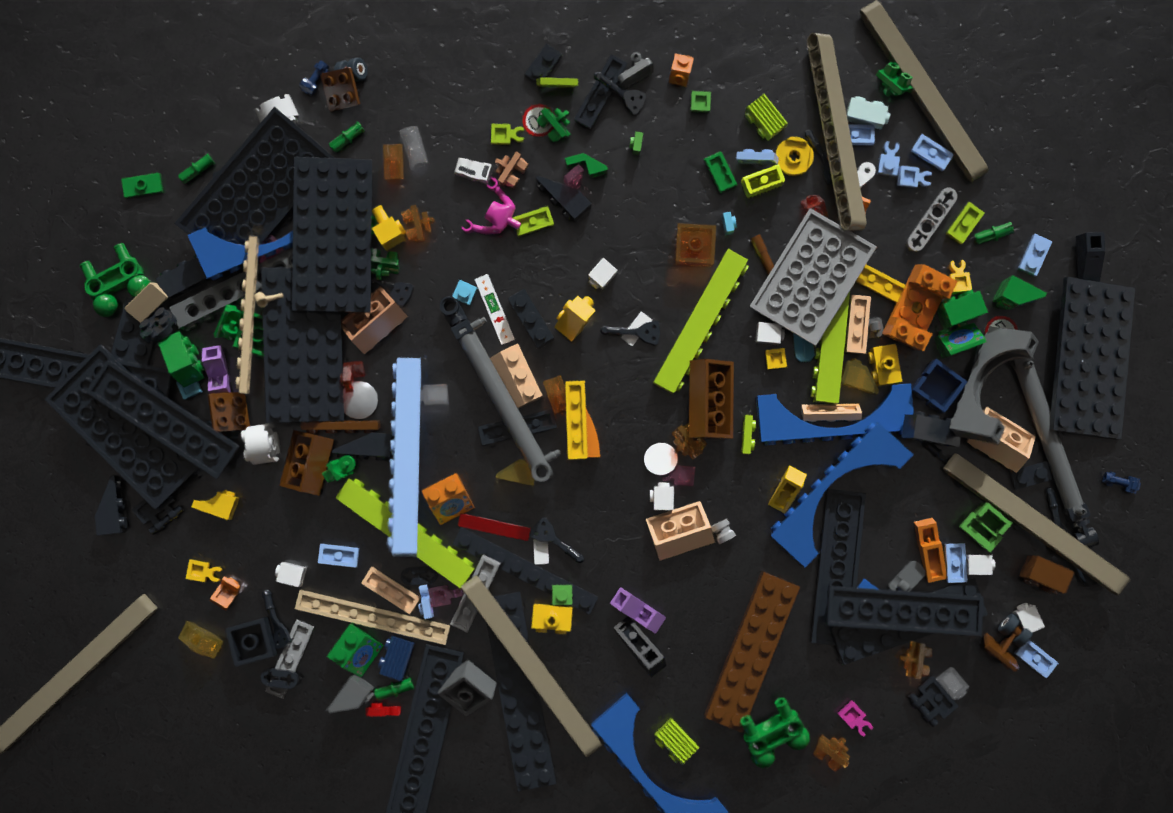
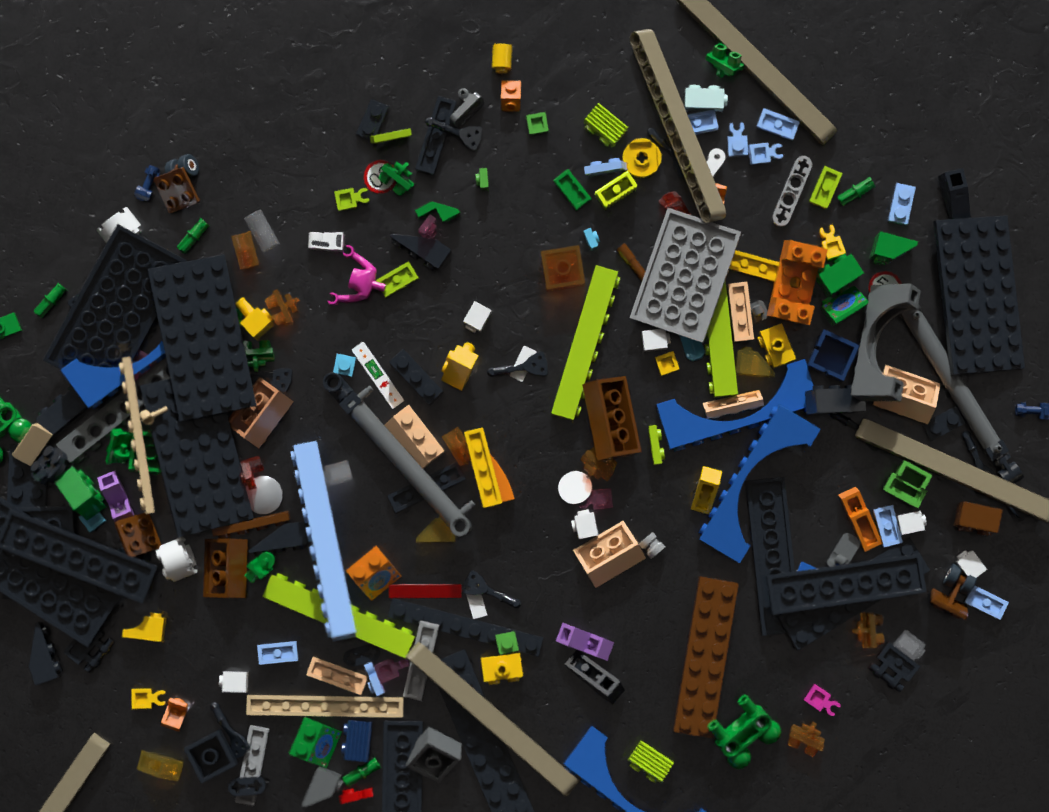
camera: 10 degrees left, 0 degrees up
nougat hips [495,152,529,189] -> none
none -> yellow brick [492,44,512,73]

